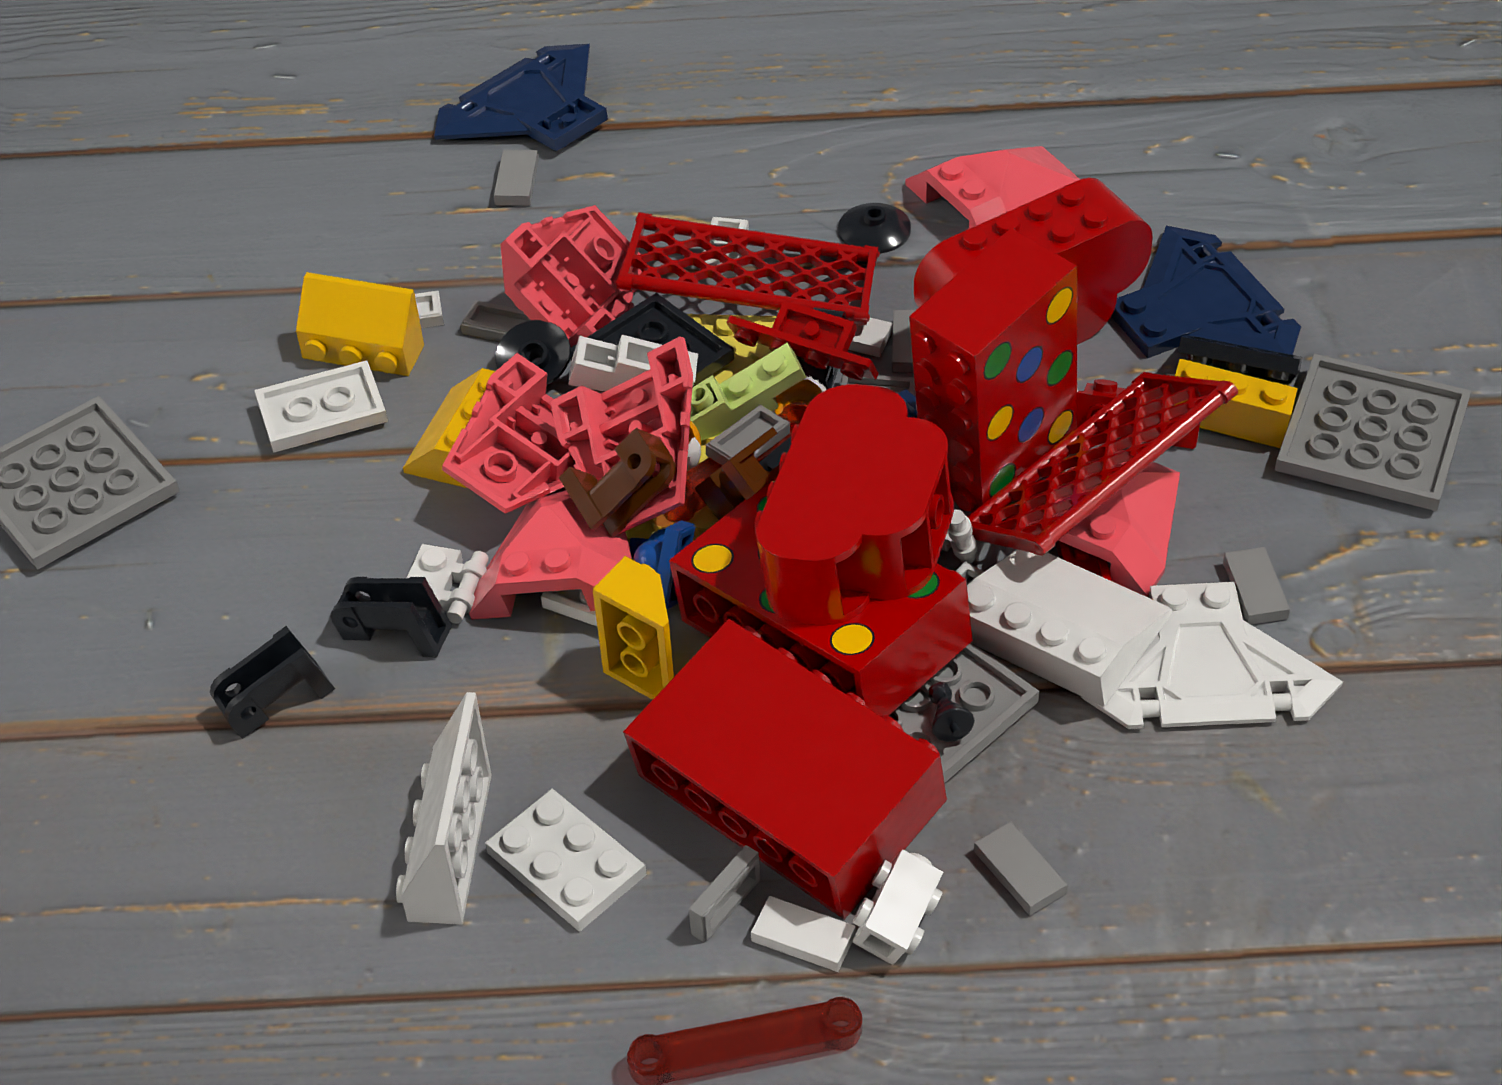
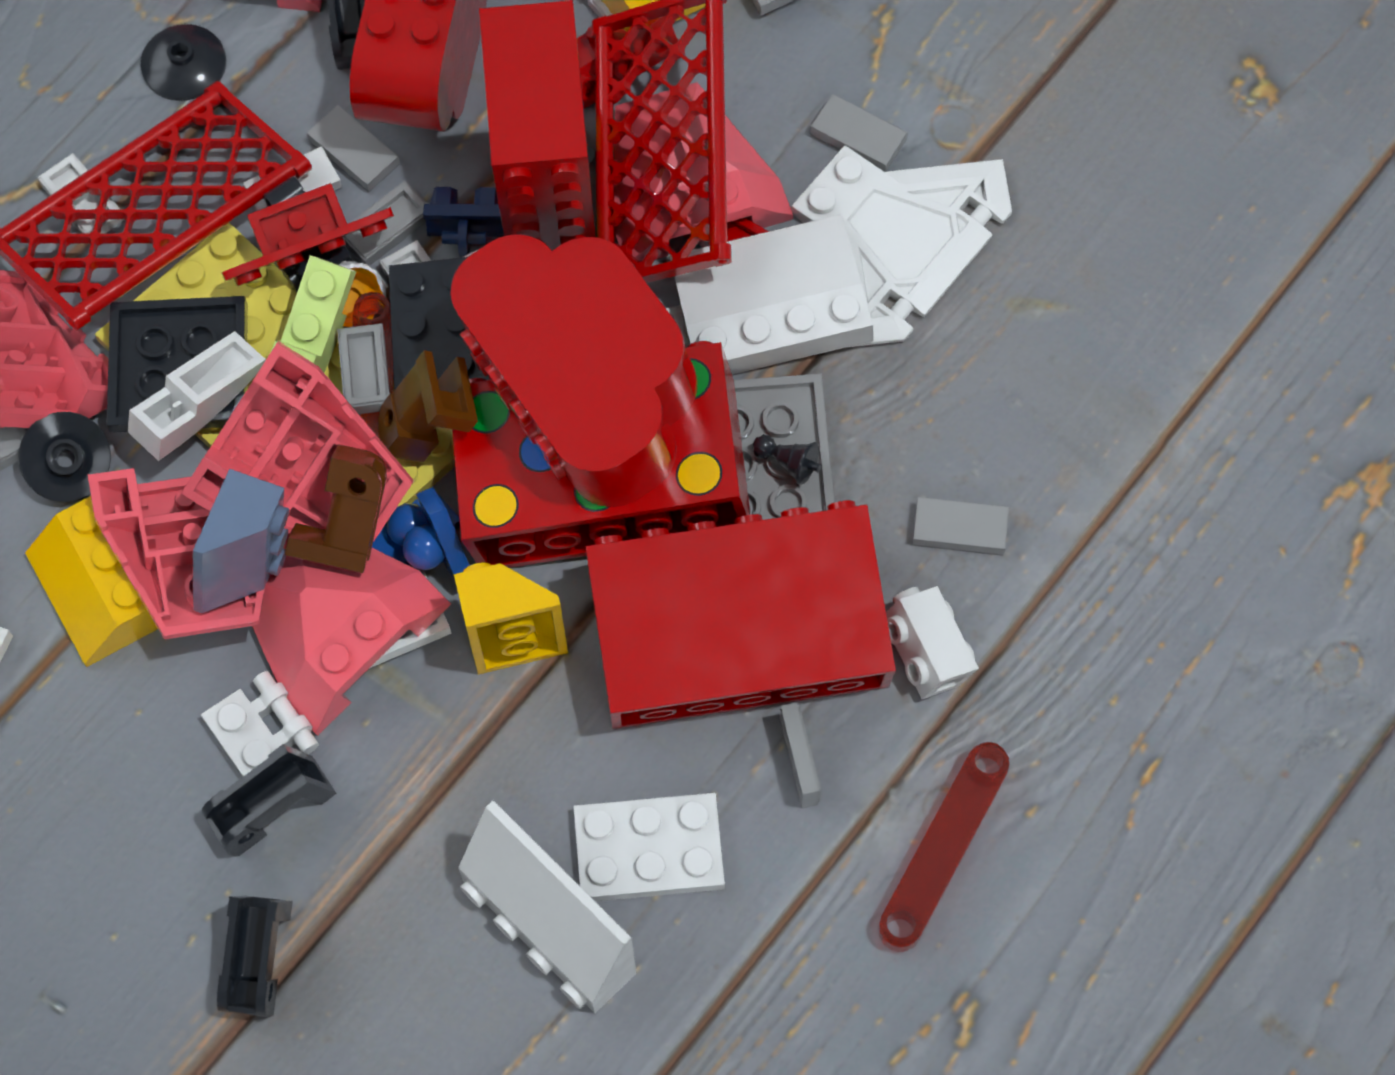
camera: 50 degrees left, 20 degrees up
white tile [751,896,856,972] -> none
none -> sand blue slope [193,469,290,613]

